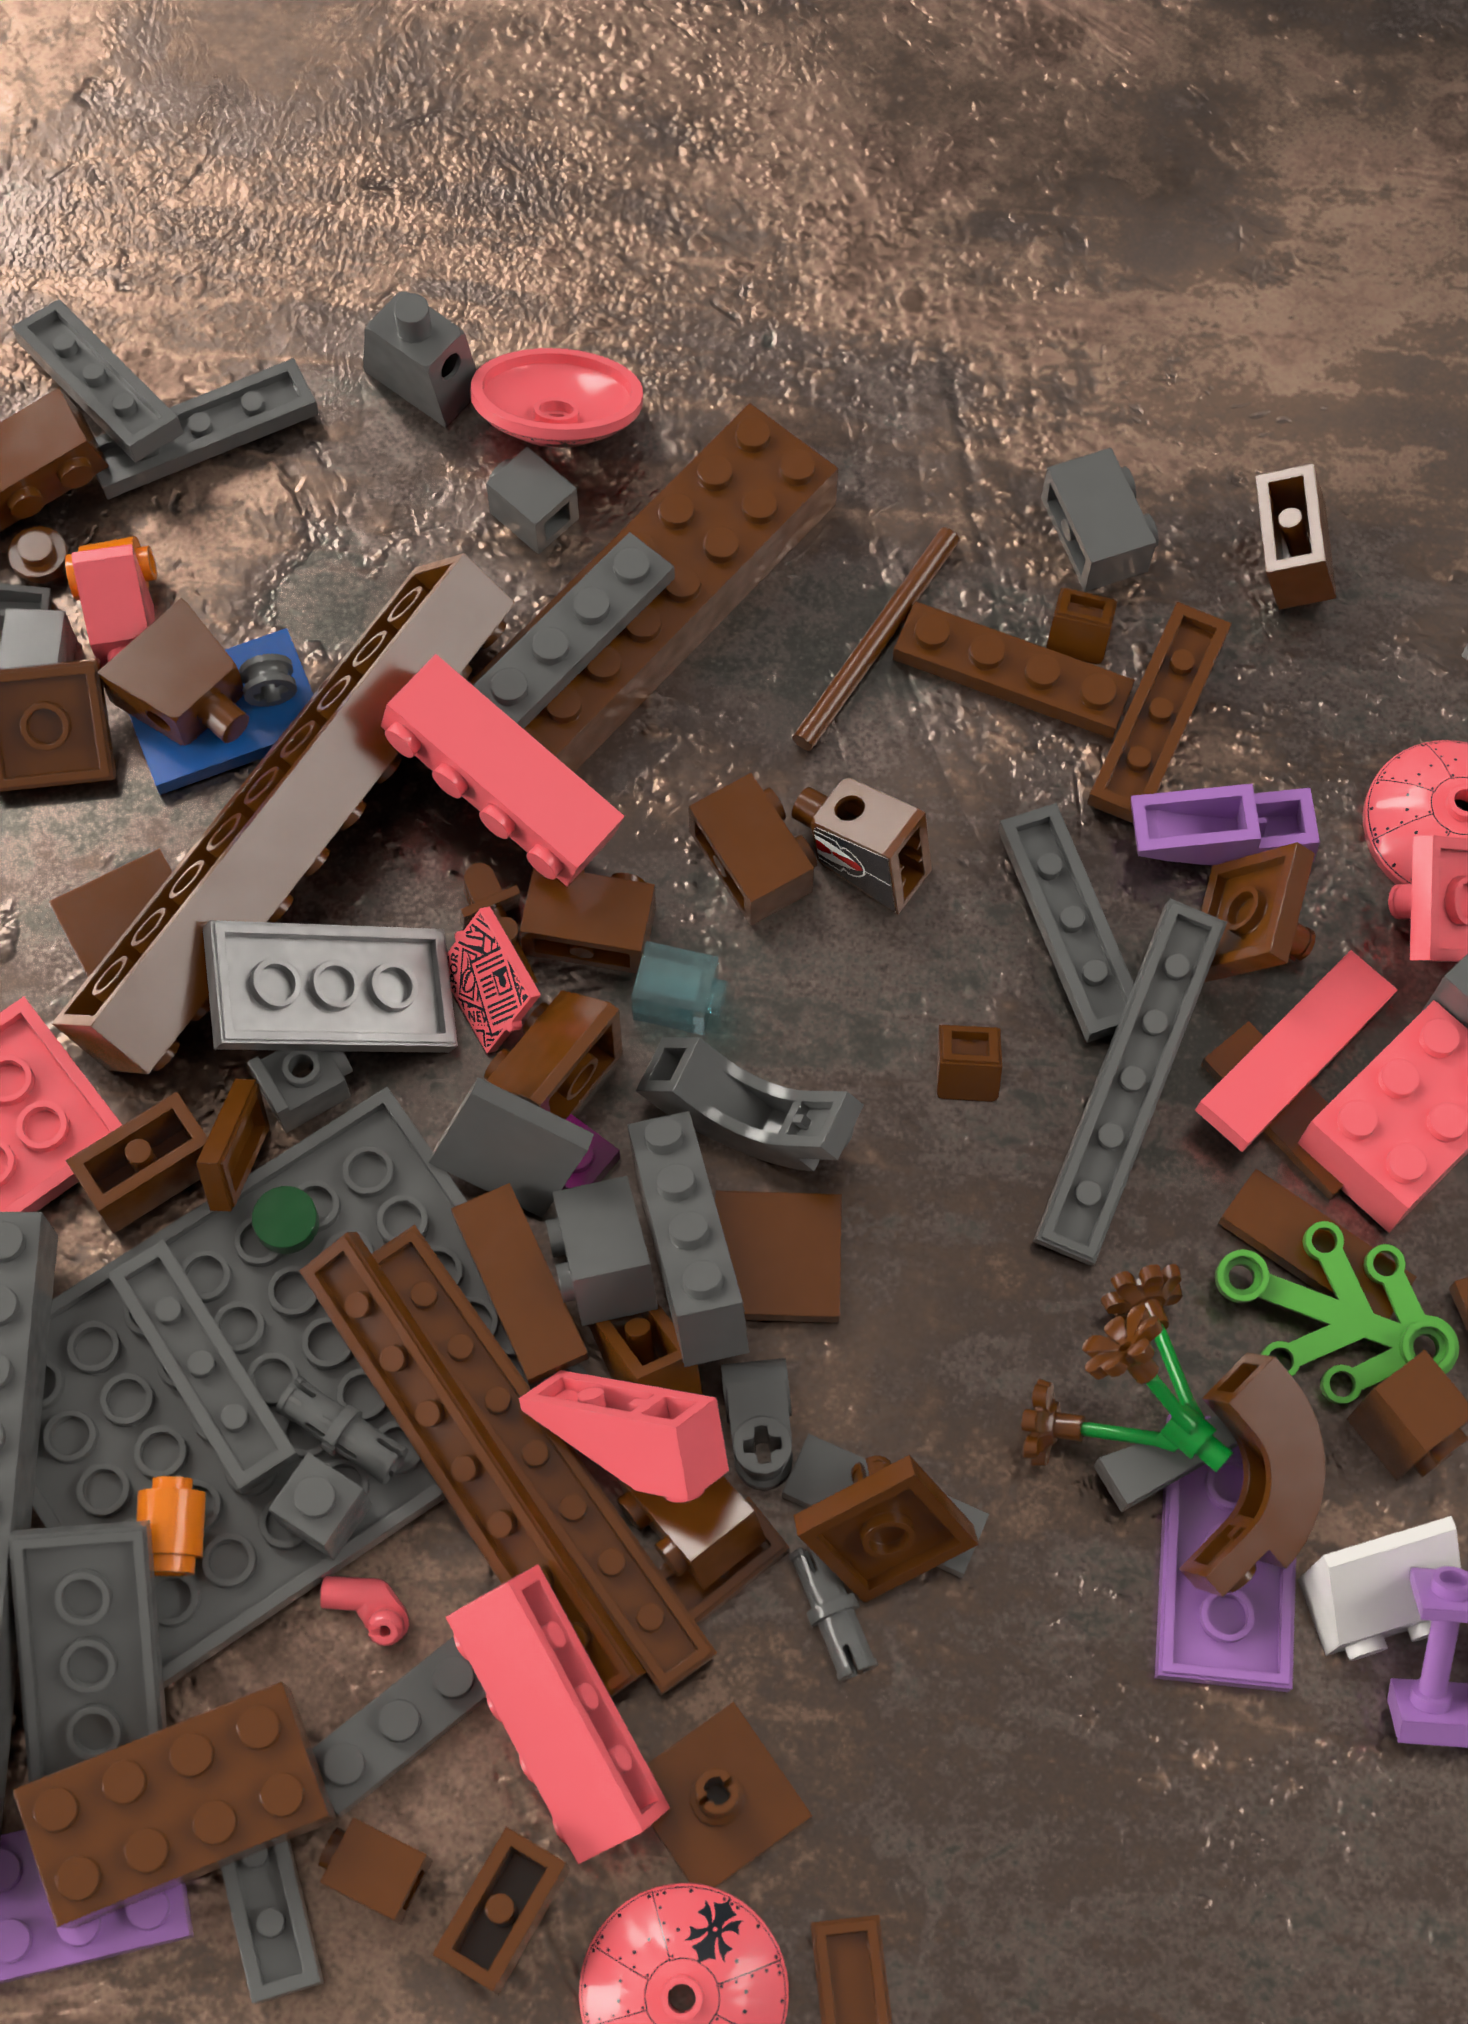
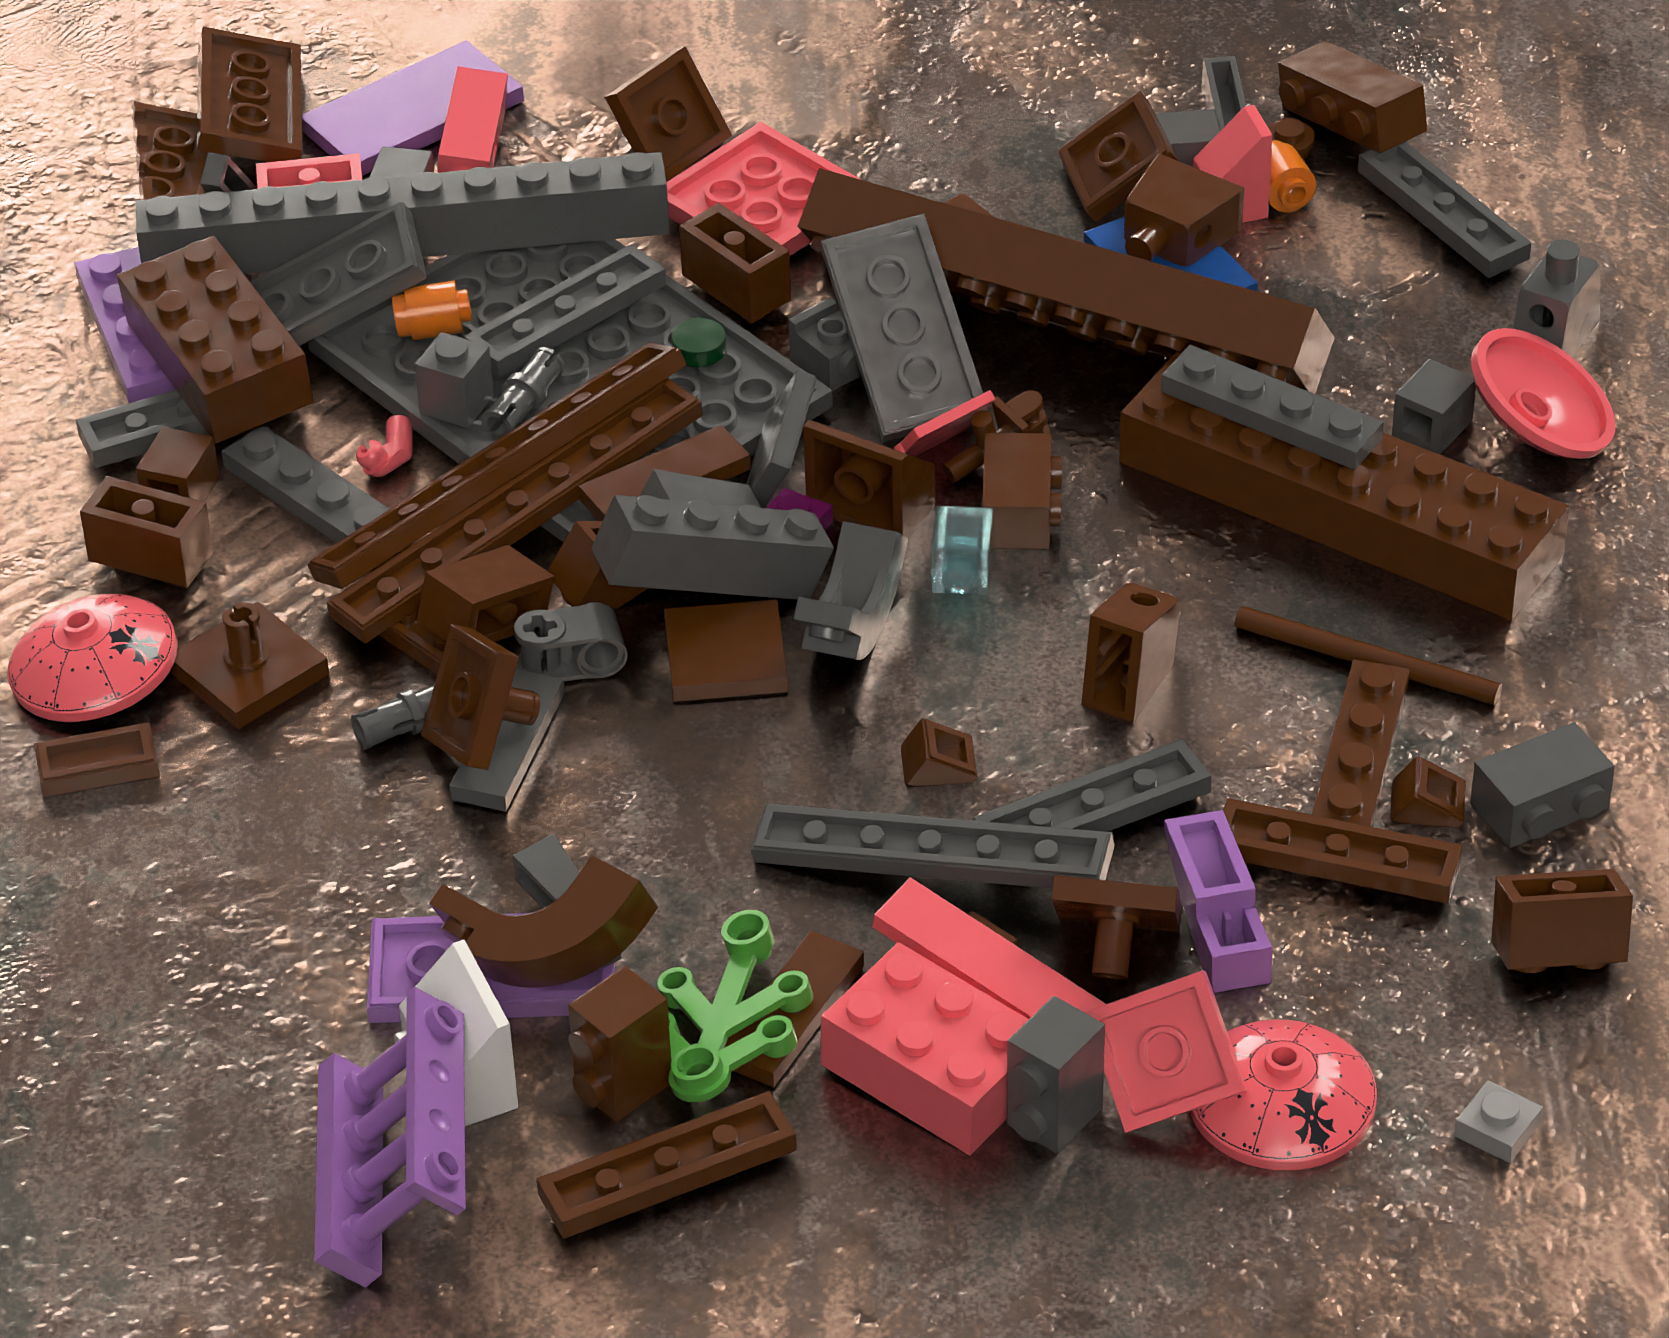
camera: 85 degrees right, 25 degrees down
dark grey plate [11,299,183,463] -> none
reddish brown tile [196,1079,270,1212] -> none
dark grey bush [239,654,297,707] -> none
coral brick [381,654,625,887] -> none
coral brick [446,1564,670,1864] -> none
coral slope [519,1370,729,1503] -> none
reddish brown brick [688,773,817,926] -> none
reddish brown plant [1021,1264,1233,1472] -> none

